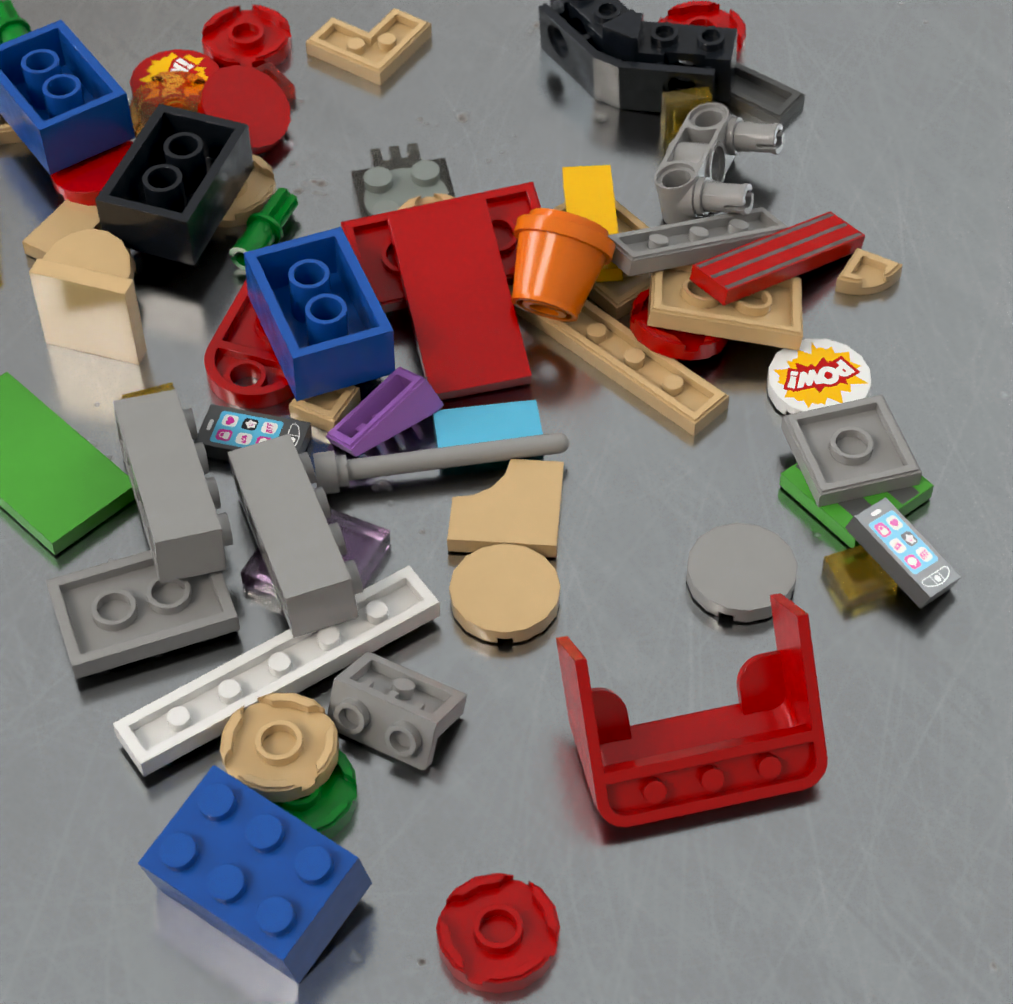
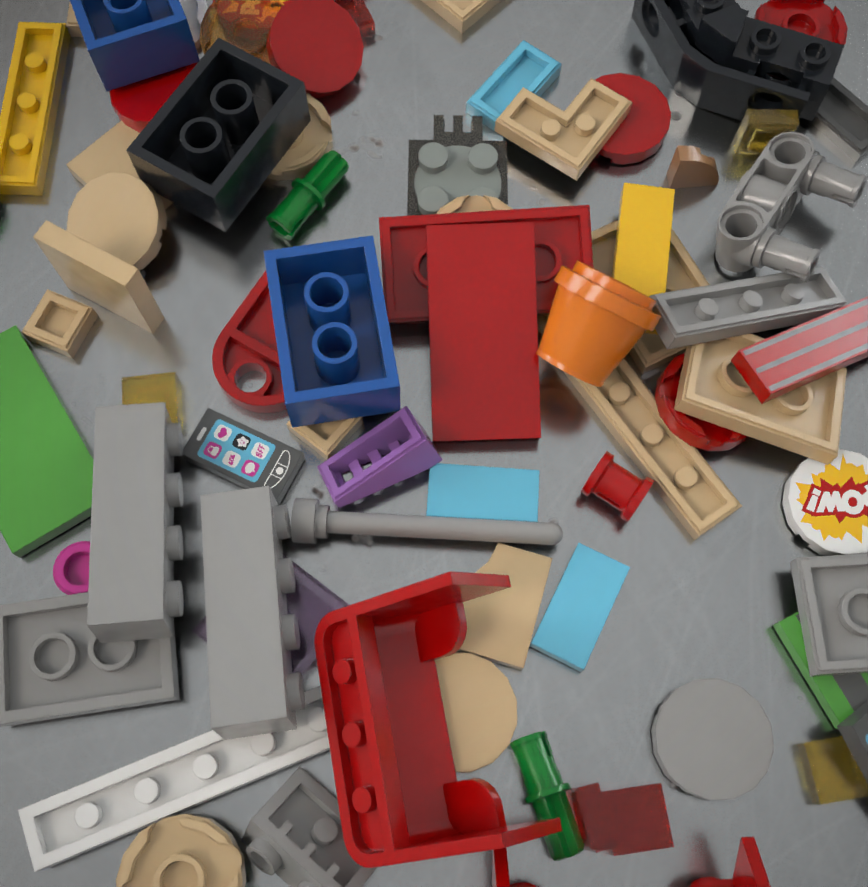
camera: 10 degrees right, 20 degrees up
none -> tan tile [21,289,98,359]
none -> dark pink tile [53,541,90,595]
none -> red windscreen [314,571,562,868]
none -> medium azure tile [466,40,562,137]
none -> tan tile [495,78,632,181]
none -> green axle [510,731,584,861]
none -> medium azure tile [530,543,630,672]
none -> clear red tile [568,782,617,853]
none -> red bush [581,451,654,522]
none -> red tile [595,73,671,165]
none -> clear red tile [599,783,674,856]
none -> medium nougat tile [666,145,719,189]

